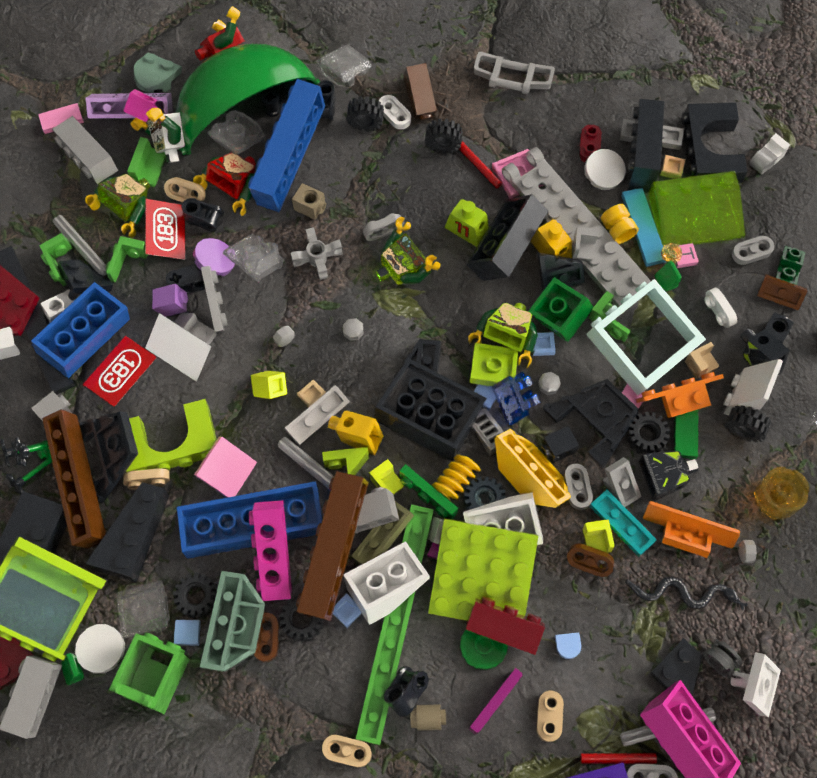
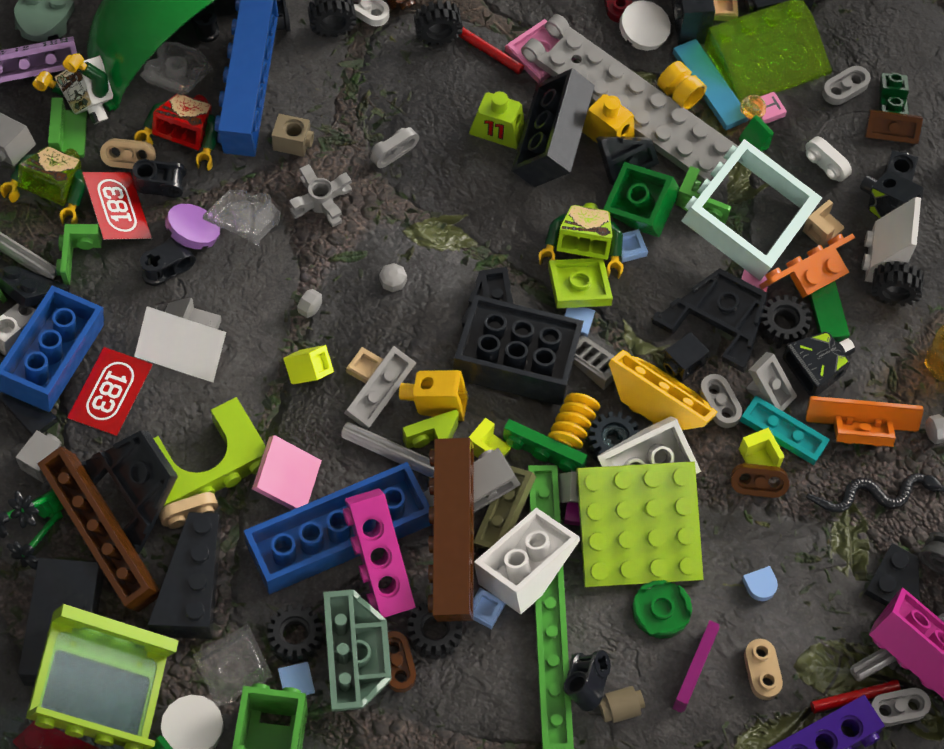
camera: 20 degrees left, 5 degrees down
dark pink brick [123,89,158,122] -> none
medium lavender brick [152,284,188,317] -> none
light grey plate [201,266,228,333] -> none
torso [375,217,440,285] -> none
dark red brick [466,597,545,655] -> none
clear blue plate [491,372,541,426] -> none
light grey tile [538,372,561,395] -> none
light grey panel [572,226,599,261] -> none

